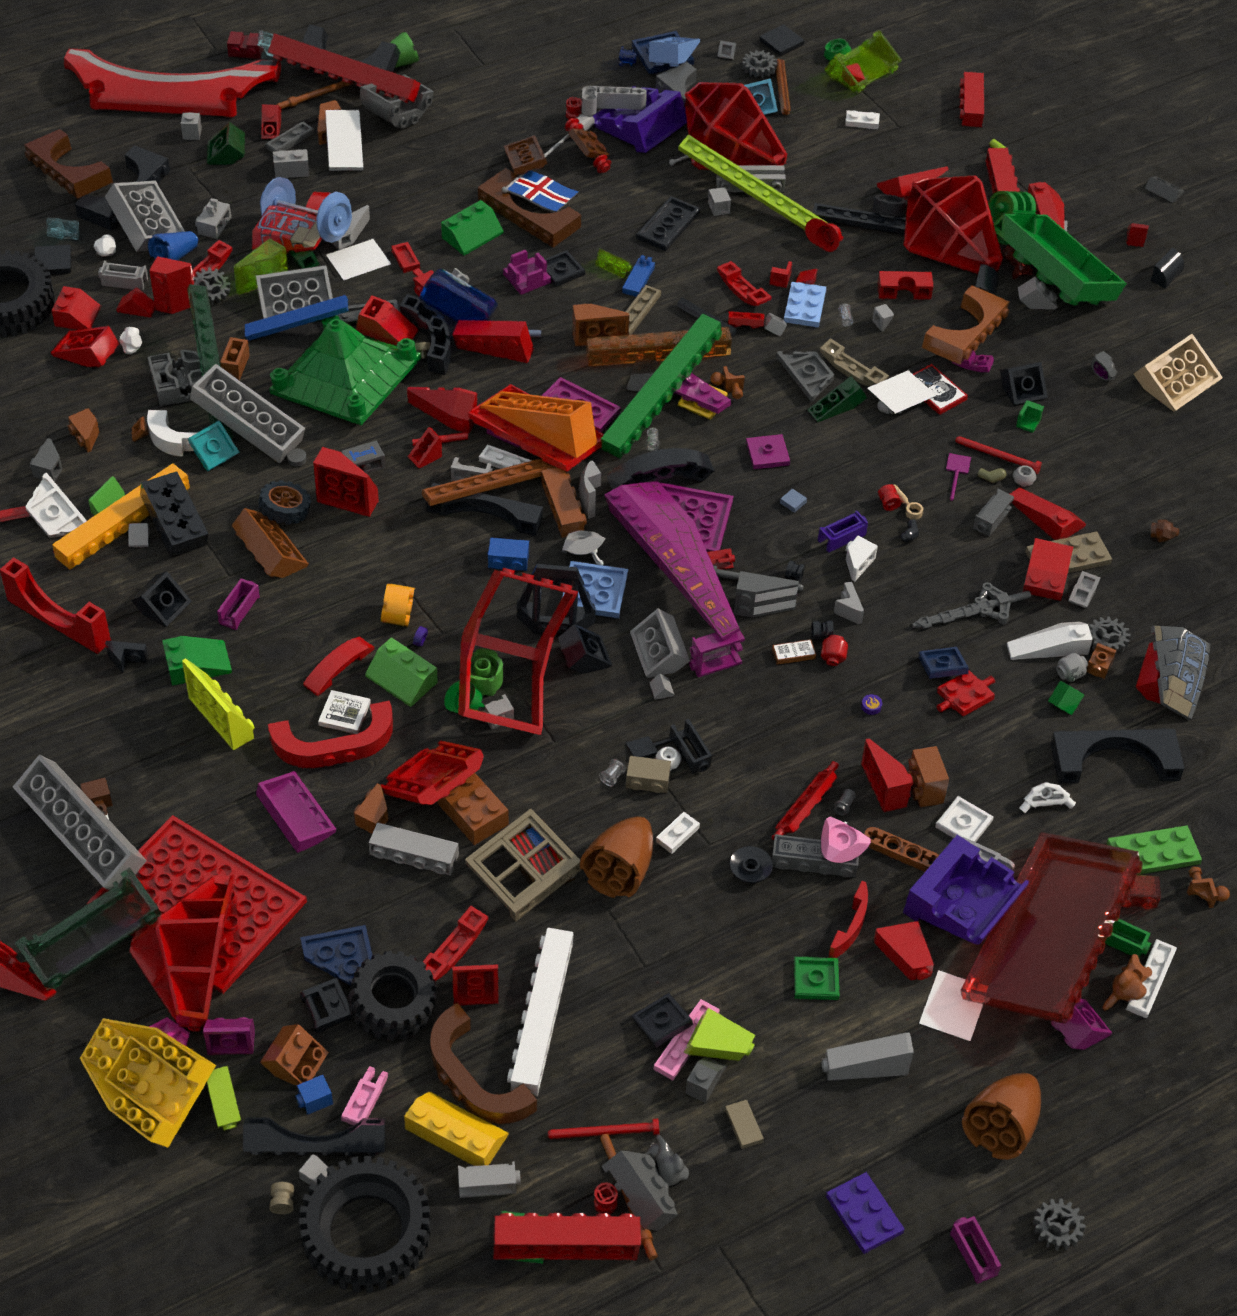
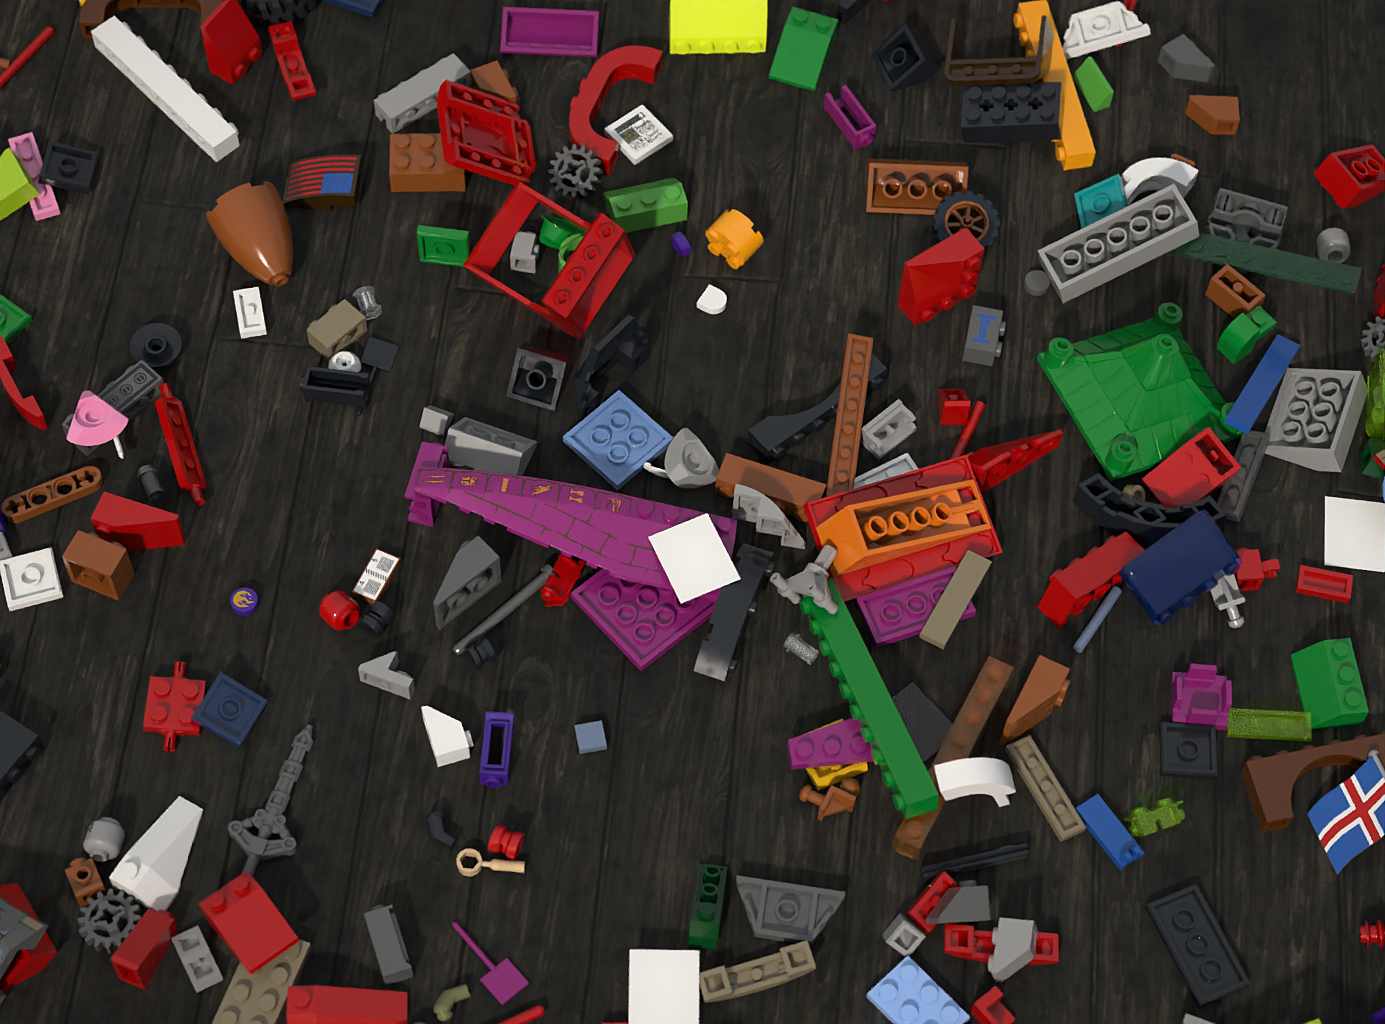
camera: 125 degrees right, 10 degrees up
white rock [119,327,142,355] -> none
red slope [303,637,374,696] -> none
dark tan window [465,809,581,922] -> none
blue brick [488,538,529,571] -> none
magenta plate [746,434,790,469] -> none
green panel [1048,680,1084,715] -> none
none -> red slope [111,909,178,990]
none -> green tile [417,225,470,267]
none -> dark grey gear [548,144,603,199]
none -> white sticker [648,513,741,603]
none -> white tile [697,284,727,314]
none -> light grey axle [770,545,838,614]
none -> dark tan tile [919,550,992,650]
none -> dark grey slope [926,881,990,924]
none -> white arch [934,758,1016,807]
none -> dark brown windscreen [944,15,1053,86]
none -> light grey slope [988,918,1038,983]
none -> green brick [1216,306,1277,365]
none -> clear neon green tile [1227,708,1312,741]
none -> light grey head [1316,228,1351,265]

